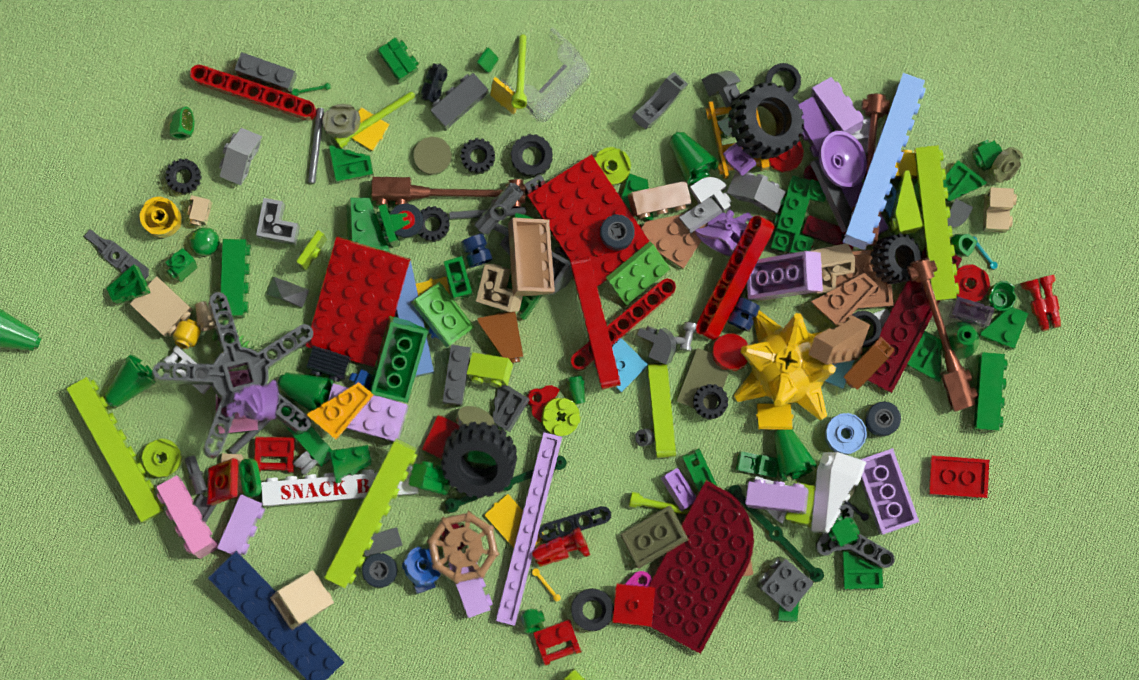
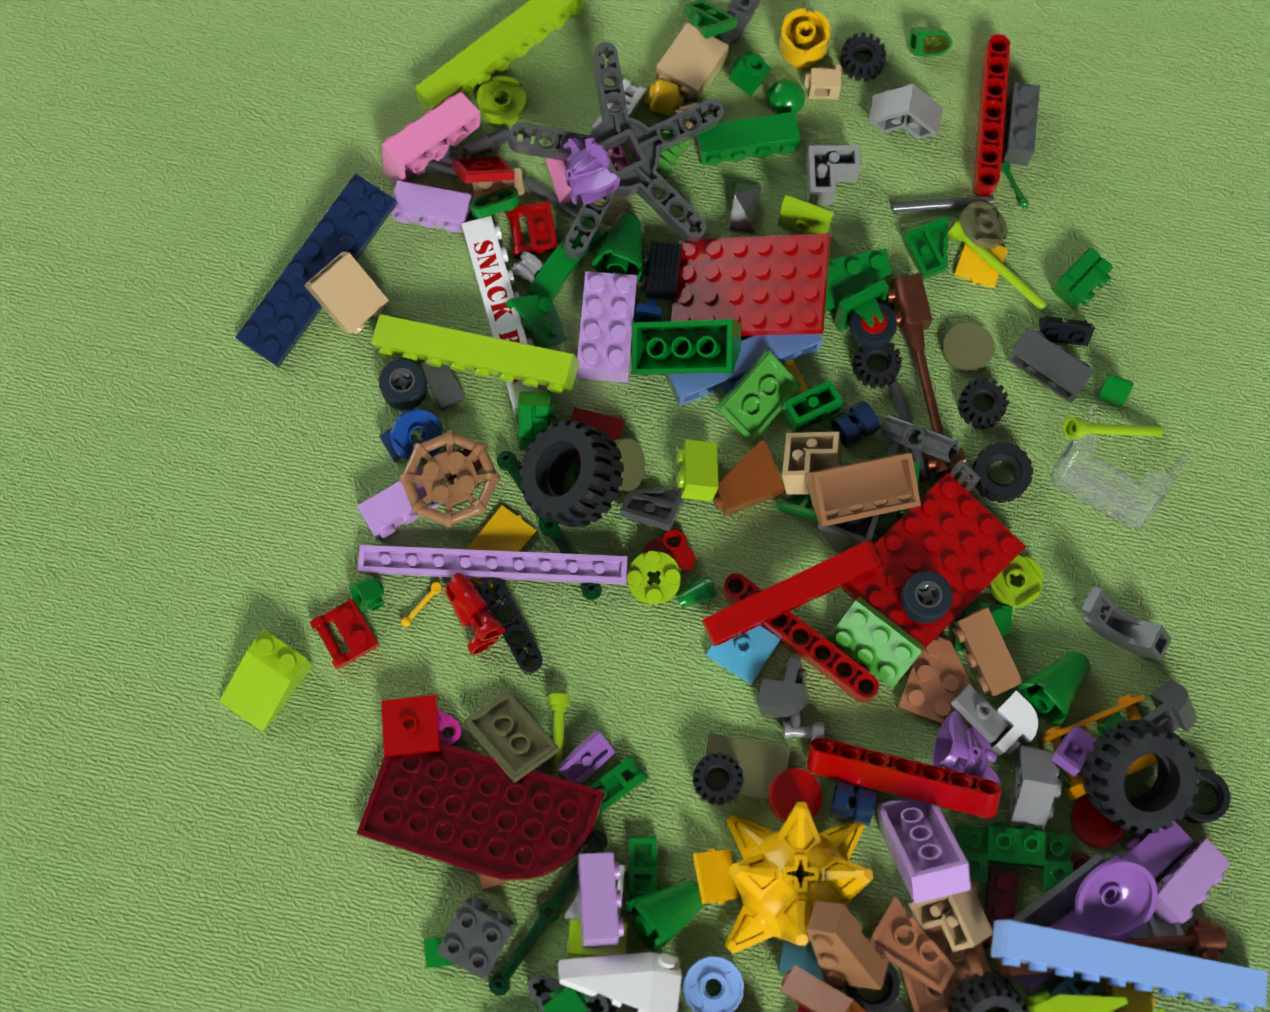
camera: 80 degrees right, 10 degrees down
green cone [105,354,156,407] -> none
light orange wing [306,382,374,440] -> none
dark grey brick [443,345,471,406] -> none
yellow piece [490,77,516,115] -> none
black tyre [571,588,614,631] -> none
dark grey bush [635,428,655,446] -> none
lime beam [648,363,676,458] -> none

